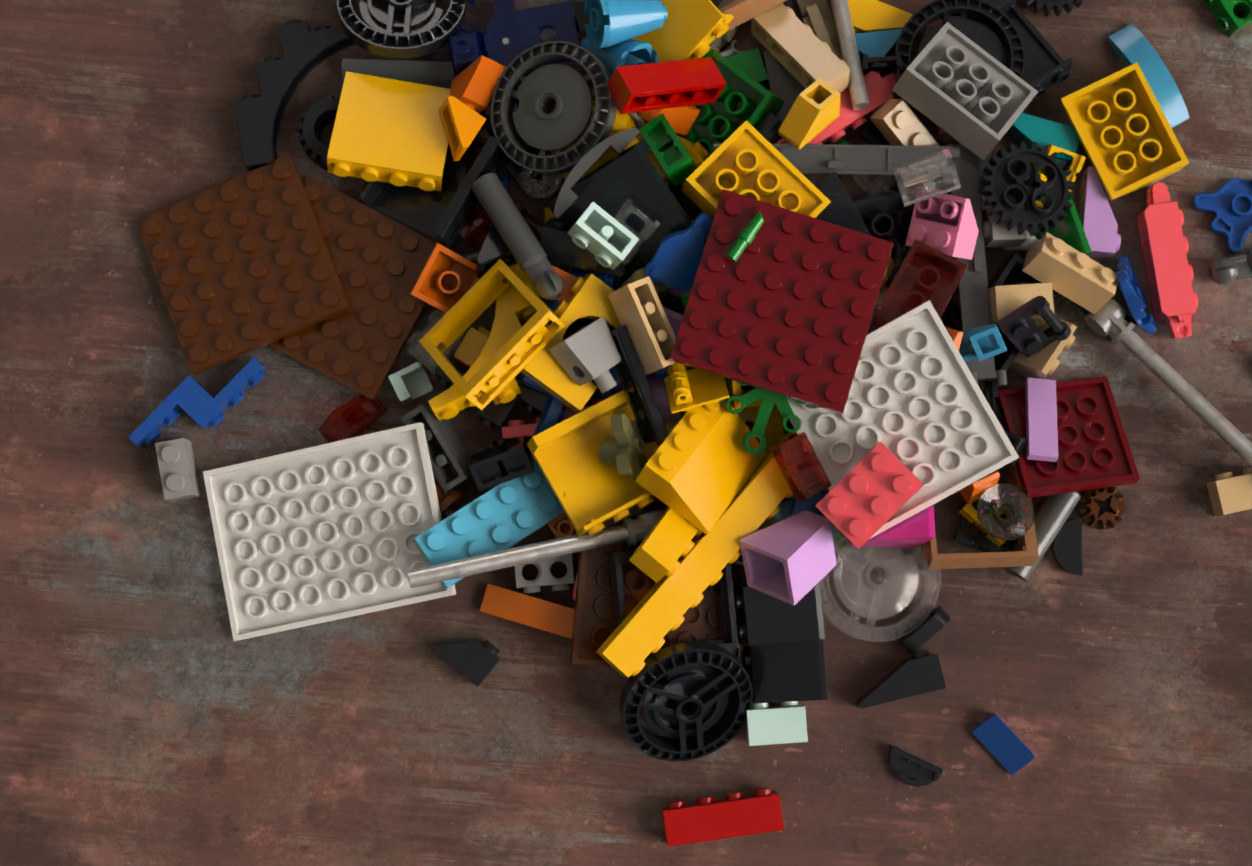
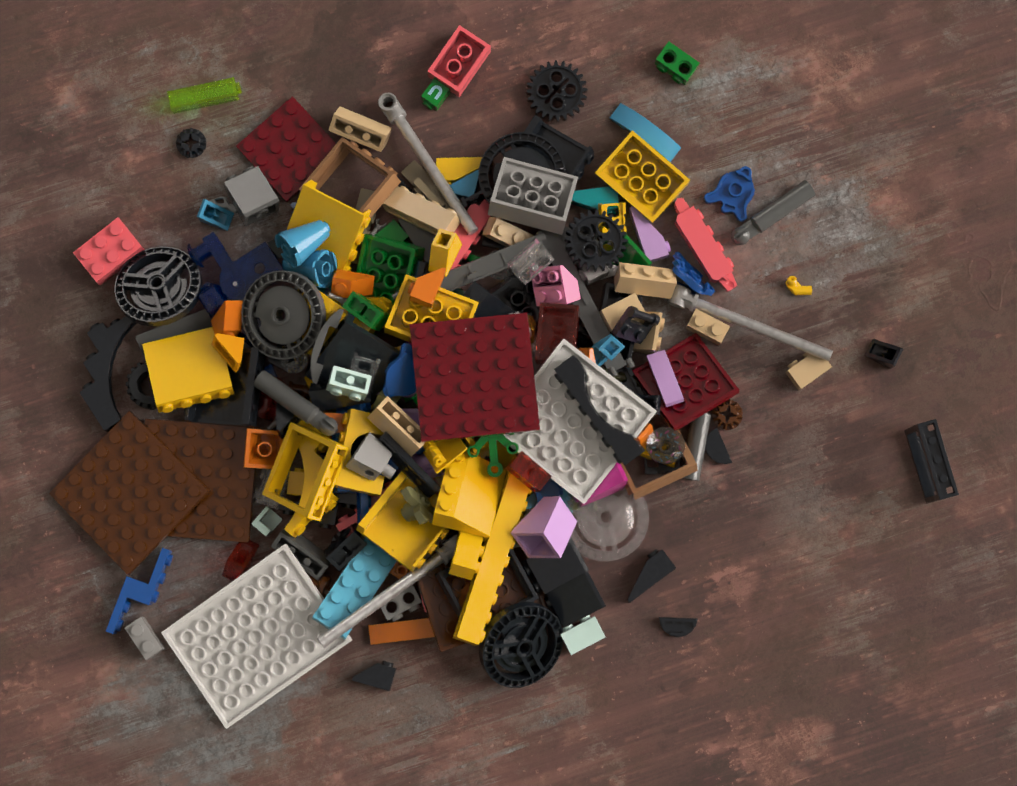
camera: 25 degrees left, 0 degrees up
red brick [606,57,727,114] -> none
red brick [662,788,784,847] -> none
green piece [725,211,764,262] -> none
coral brick [815,441,924,549] -> none
black beam [899,606,950,653] -> none
blue slope [971,712,1036,775] -> none
none -> orange slope [407,268,446,309]
none -> black arch [554,355,645,465]
none -> tan brick [686,309,730,346]

